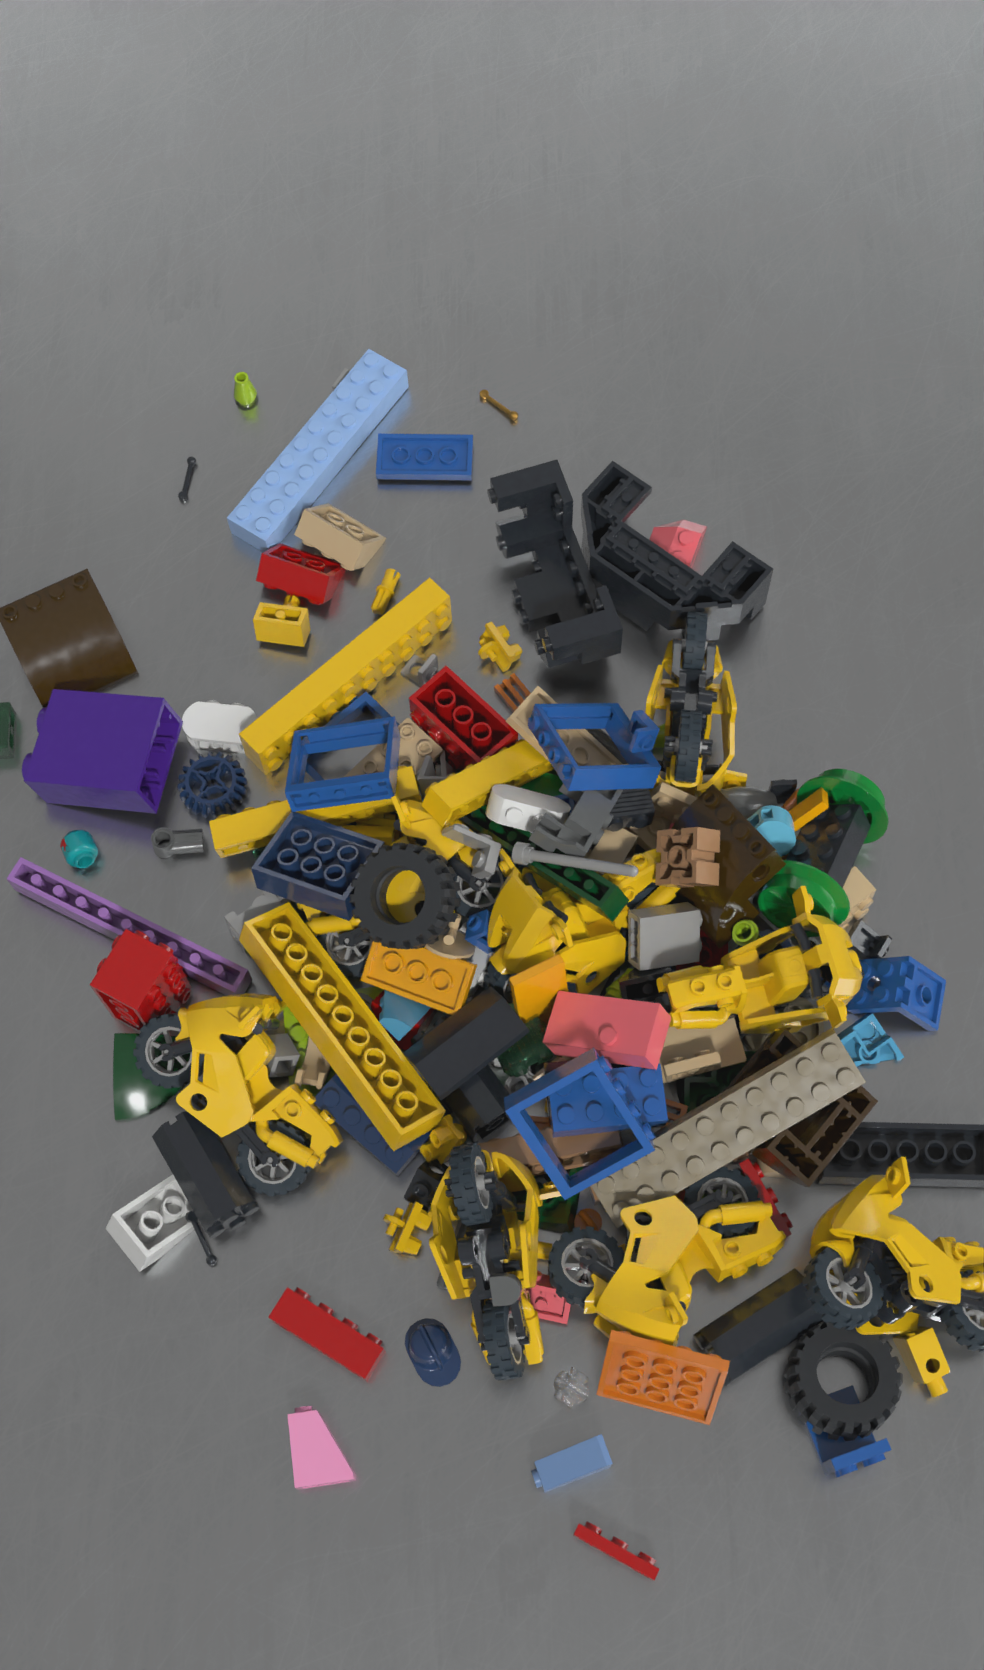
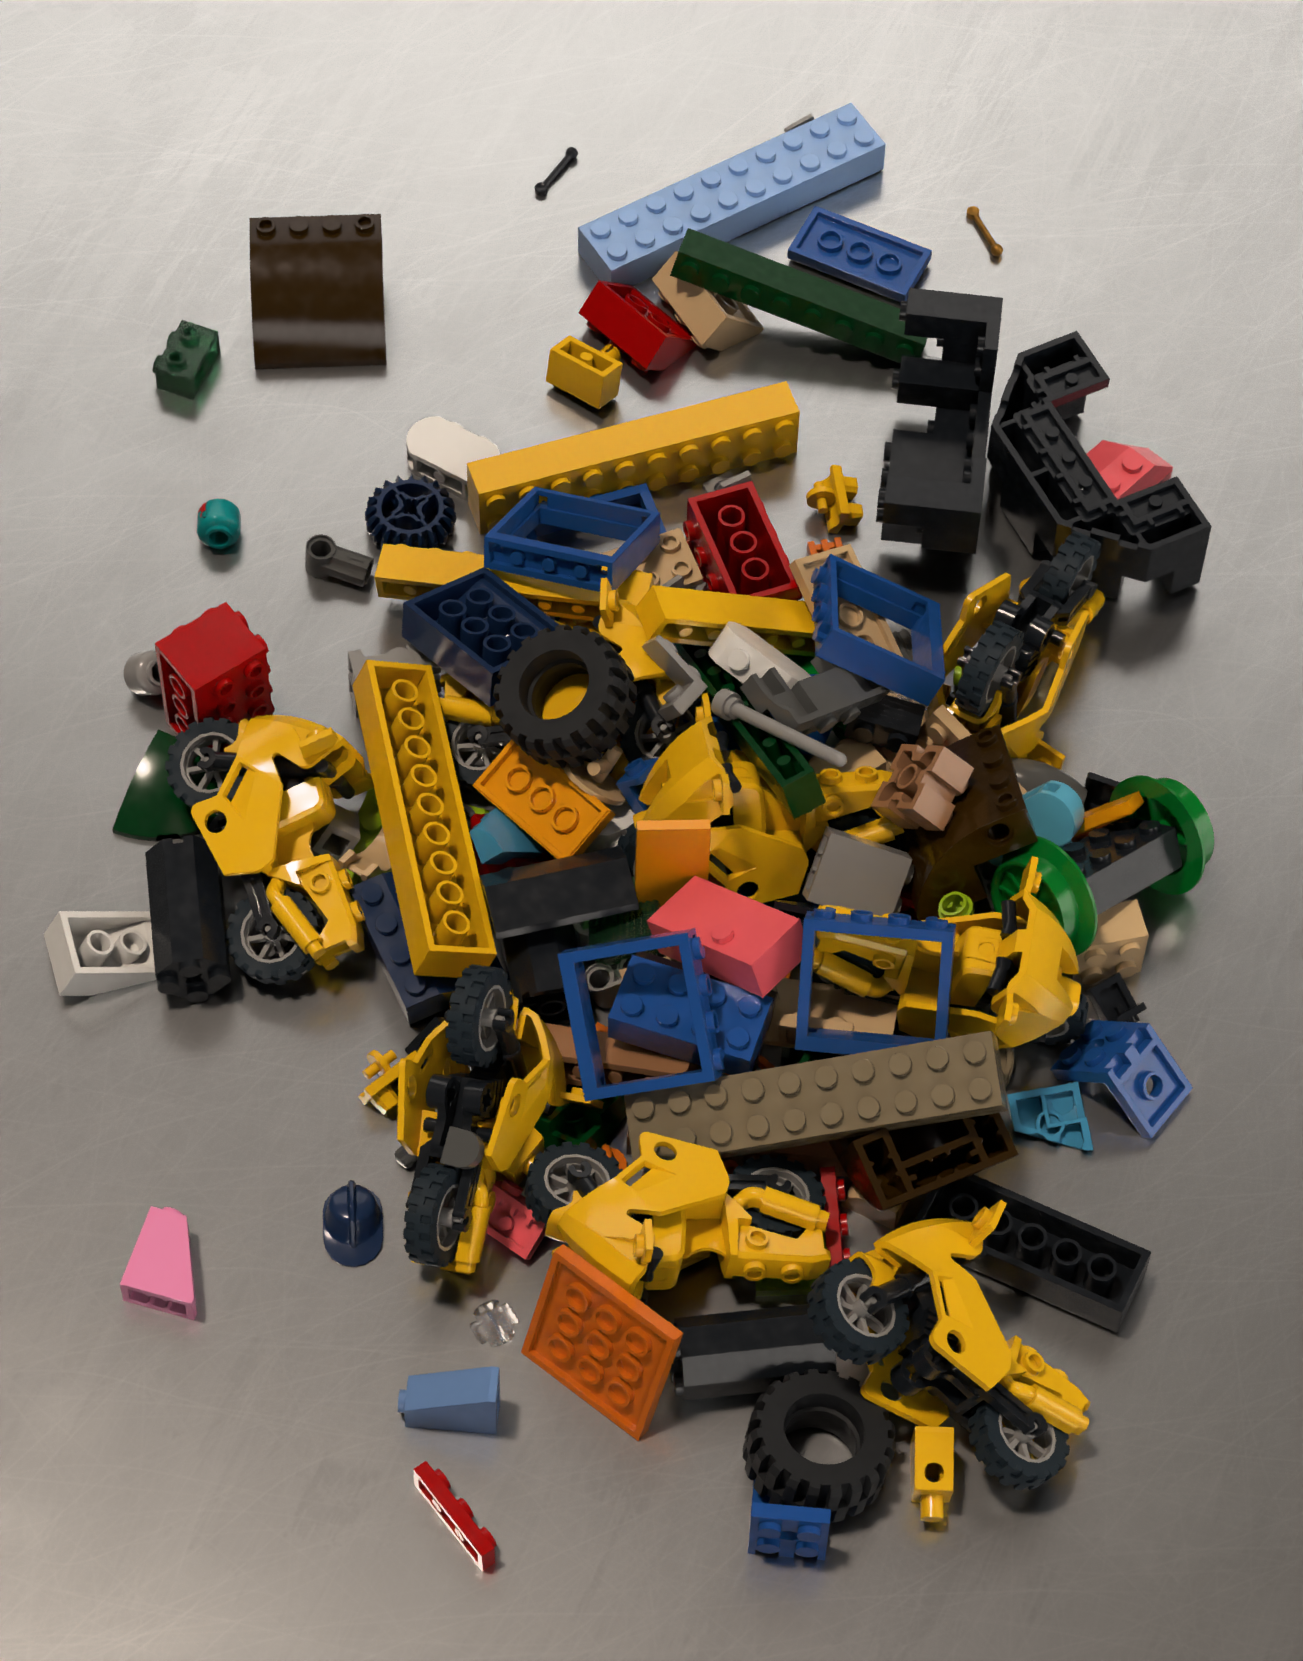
camera: 20 degrees right, 10 degrees down
medium lavender brick [7,857,253,996] -> none
dark purple brick [22,689,183,814] -> none
black hinge [185,1211,217,1266] -> none
lime cone [234,372,257,405] -> none
red brick [268,1287,386,1382] -> none
yellow axle [371,568,400,615] -> none
blue bracket [626,710,660,753] -> none
none -> light grey head [124,650,162,696]
none -> dark green brick [670,228,928,363]
none -> blue window [795,907,956,1055]

